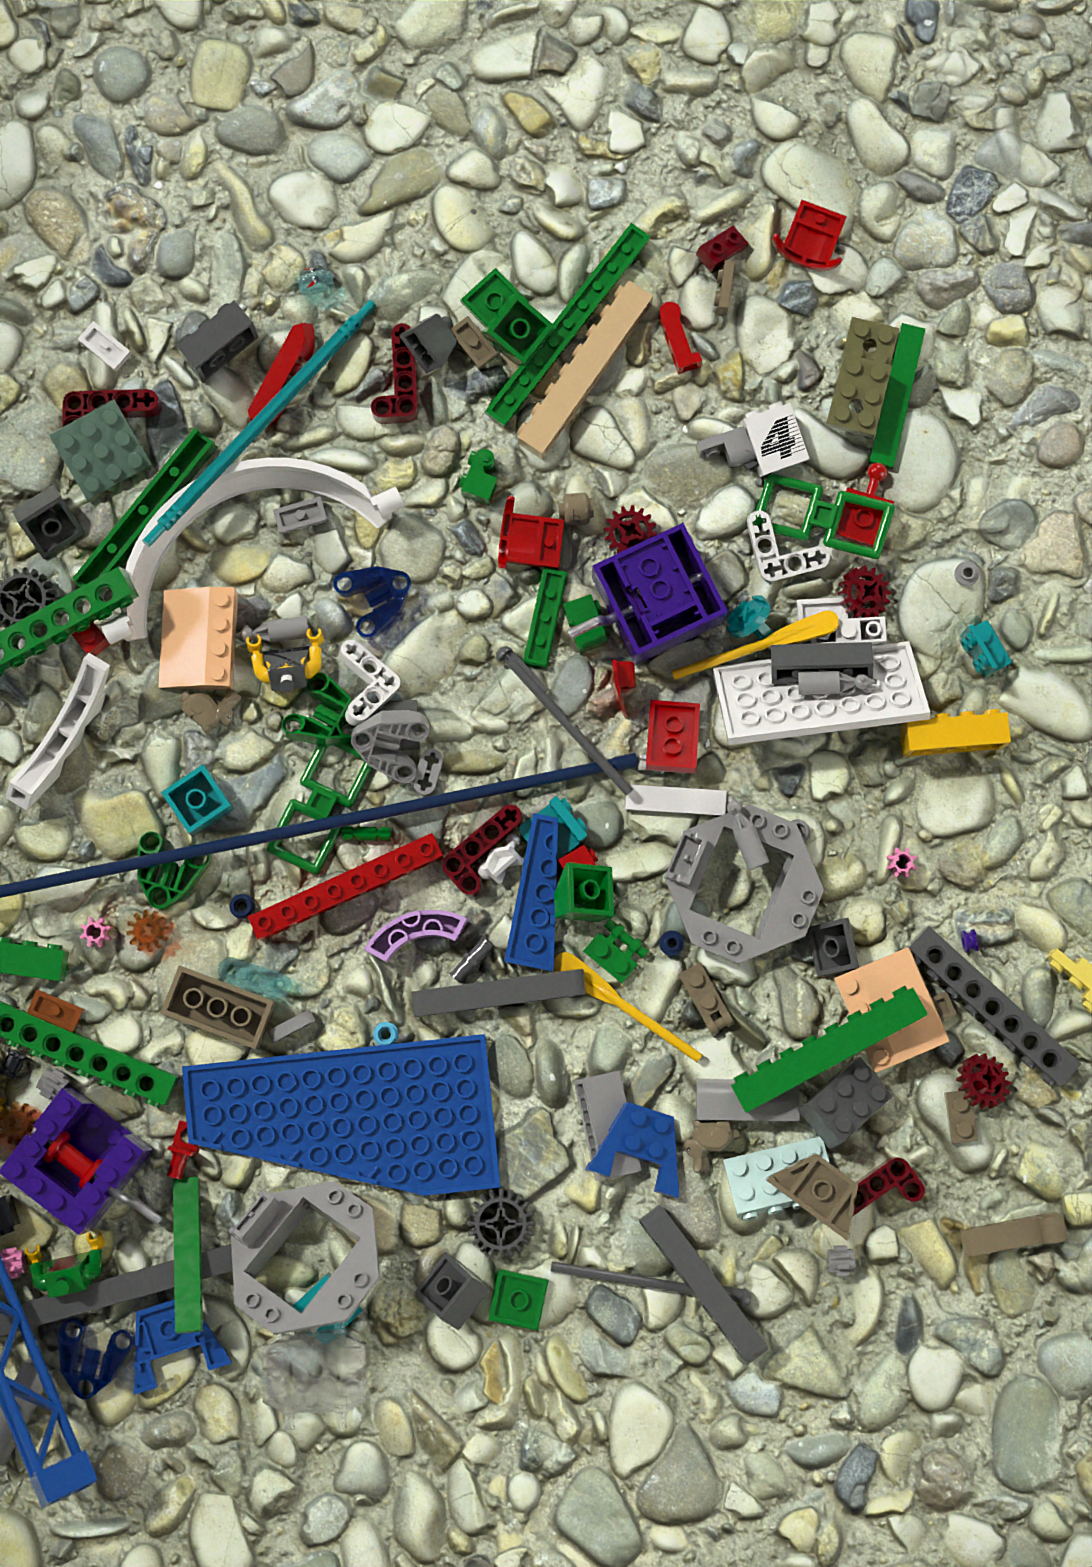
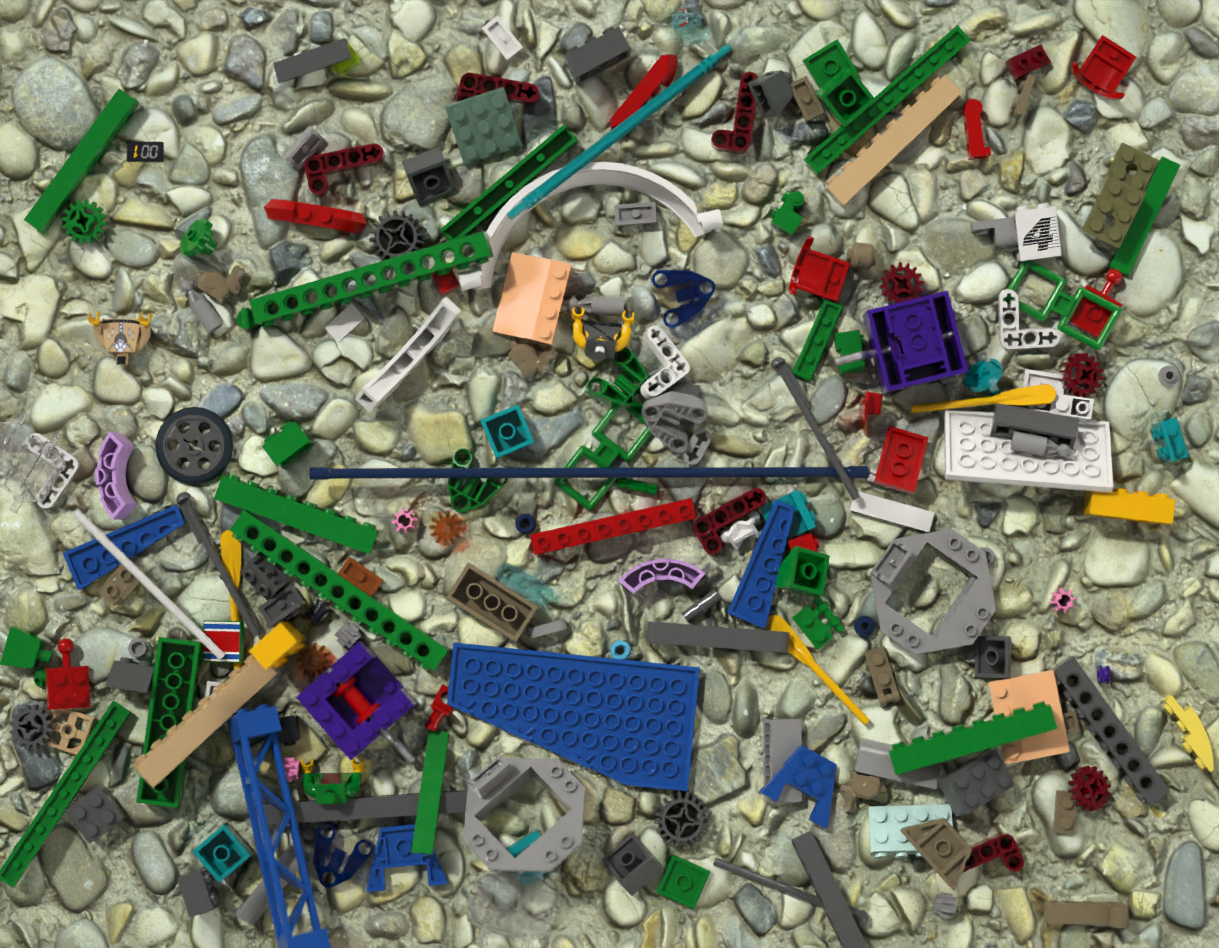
camera: 10 degrees right, 5 degrees up
light grey wheel [727,795,770,871] -> none

